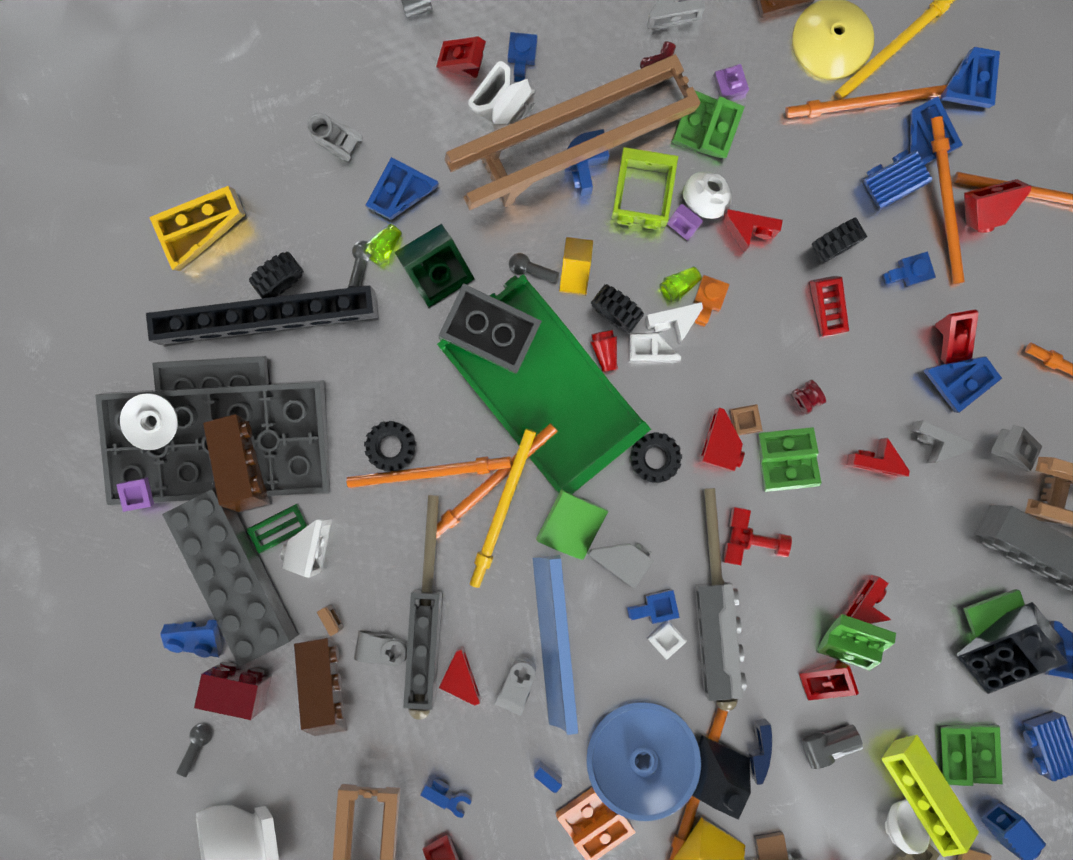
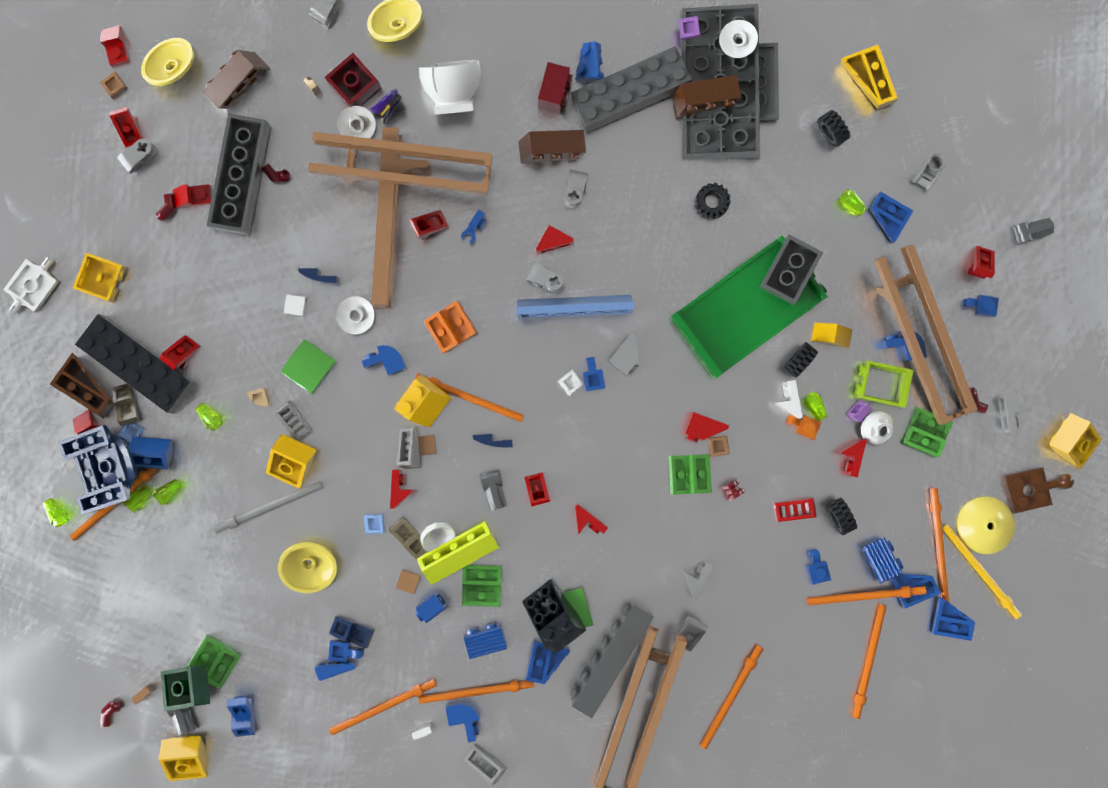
camera: 95 degrees right, 0 degrees up
black brick [146,285,378,345] -> none
dark grey bar [176,723,213,777] -> none
green tile [247,504,309,554] -> none
white slope [280,518,332,578] -> none
medium nougat tile [317,604,344,637] -> none
orange bar [346,456,512,488] -> none
dark grey bar [348,240,374,288] -> none
dark green slope [394,223,475,308] -> none
dark grey piece [403,495,442,720] -> none
orange bar [436,423,558,539] -> none
white piece [468,61,536,131] -> none
yellow bar [469,429,536,588] -> none
dark grey bar [509,253,559,282] -> none
blue tile [534,761,562,793] -> none
bright green slope [536,489,608,560] -> none
medium blue dish [587,702,701,821] -> none
red cone [590,330,618,372] -> none
white tile [629,333,681,361] -> none
black tyre [630,432,682,483] -> none
black slope [692,735,751,820] -> none
piece [695,488,747,711] -> none
medium lavender tile [713,64,749,99] -> none
red bar [722,507,792,566] -> none
bright green slope [817,614,896,671] -> none
red slope [846,438,910,477] -> none
blue wing [923,356,1002,413] -> none
red slope [935,309,979,364] -> none
red slope [964,179,1031,233] -> none

